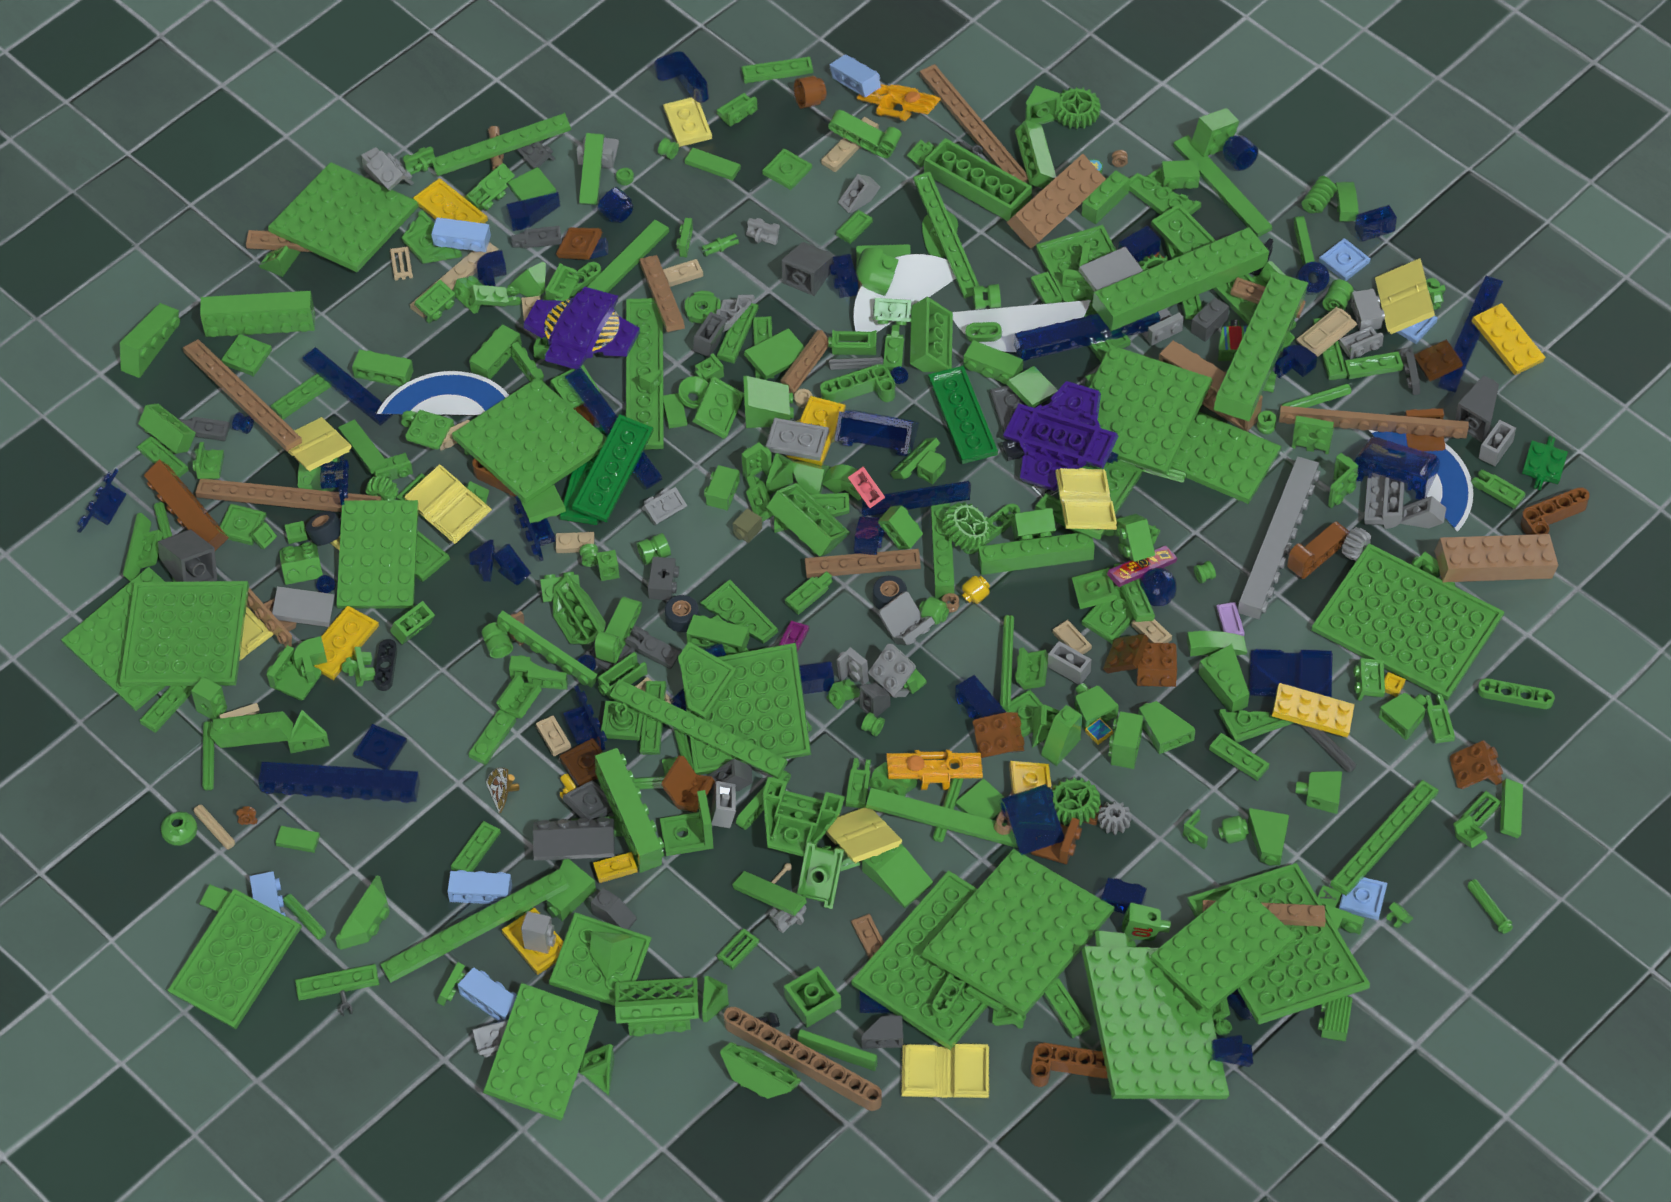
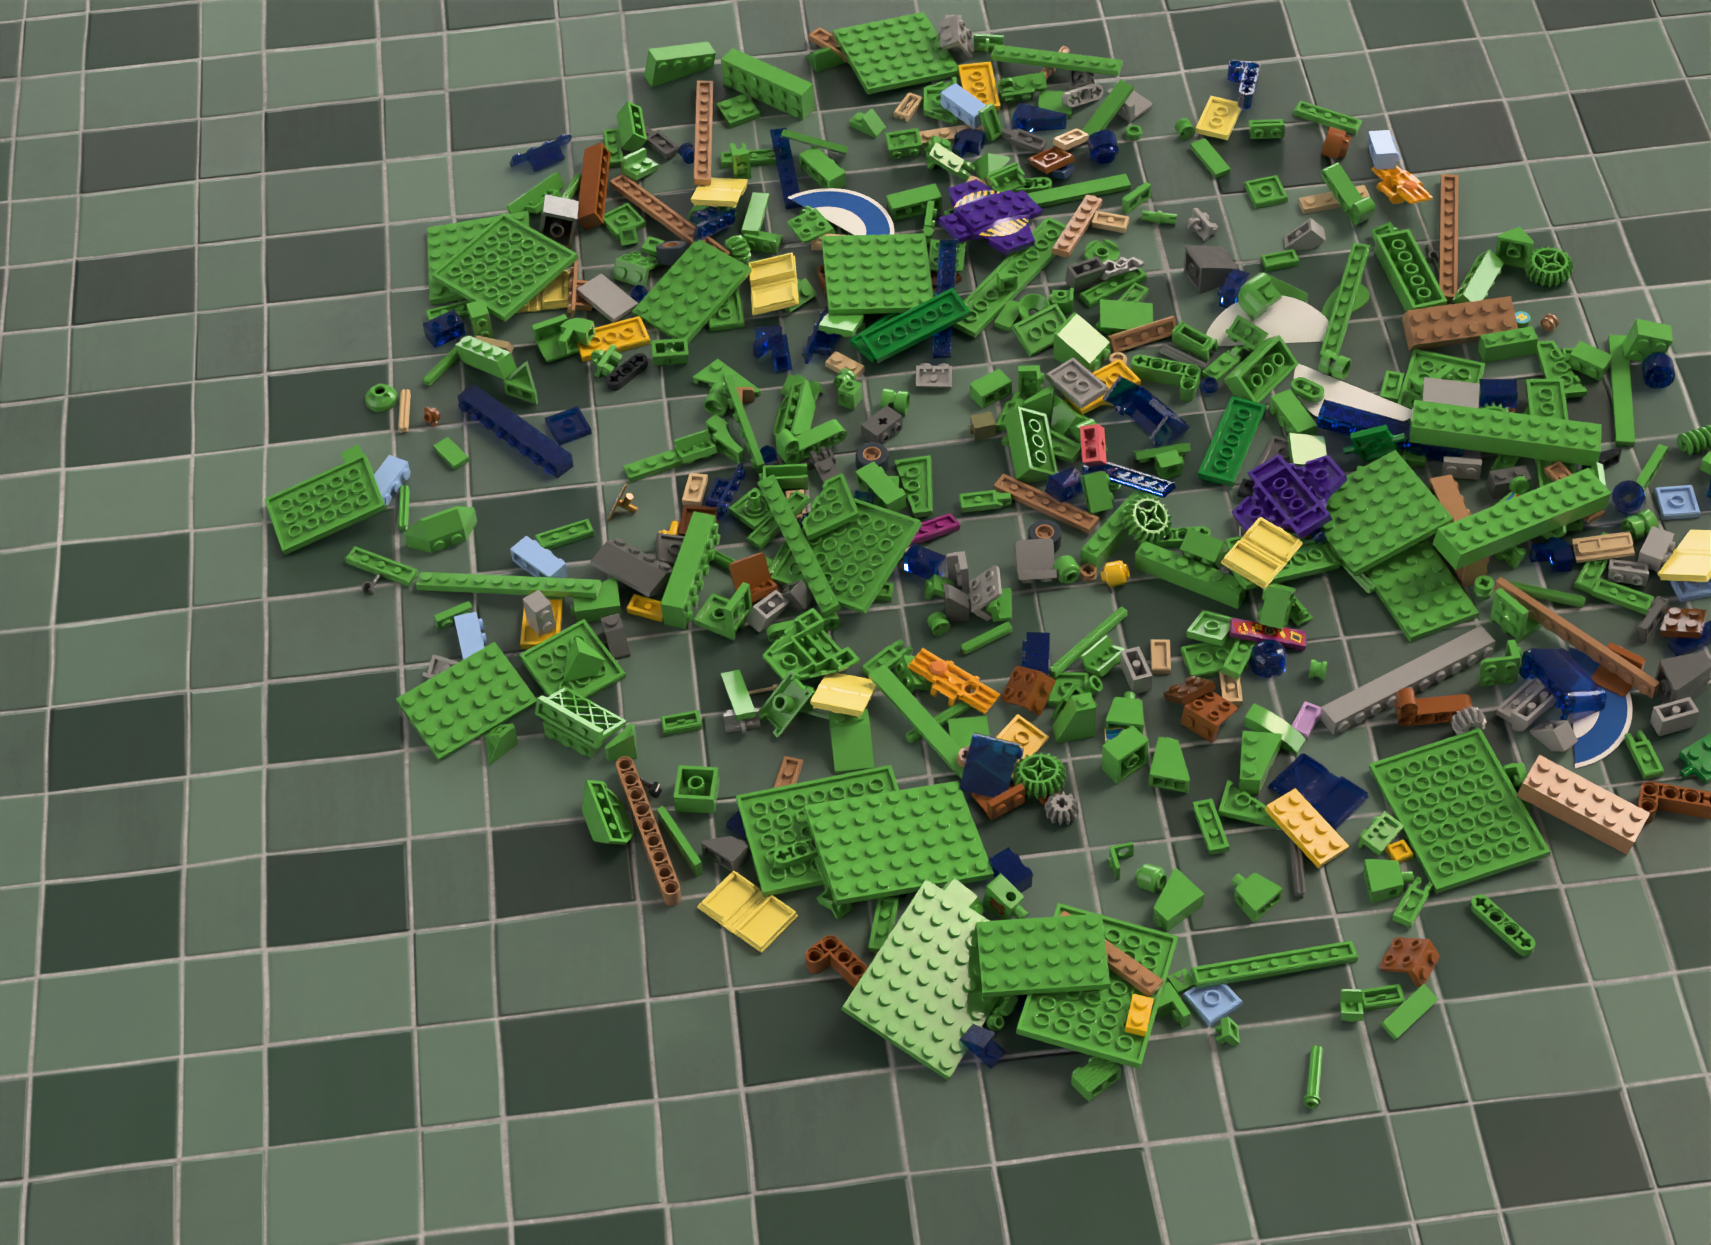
camera: 40 degrees right, 5 degrees down
none -> clear blue brick [423,309,466,348]
none -> bright green wing [693,359,761,397]
none -> bright green hinge [730,143,752,179]
none -> bright green tile [781,129,848,155]
none -> bright green slope [849,108,886,138]
none -> bright green axle [960,622,1012,654]
none -> bright green tile [978,103,1002,142]
none -> tan plate [1053,128,1089,151]
none -> light grey beam [1061,83,1103,107]
none -> bright green bush [1083,675,1103,695]
none -> yellow plate [1124,994,1154,1036]
none -> green plate [1343,425,1406,462]
none -> bright green tile [1509,476,1529,495]

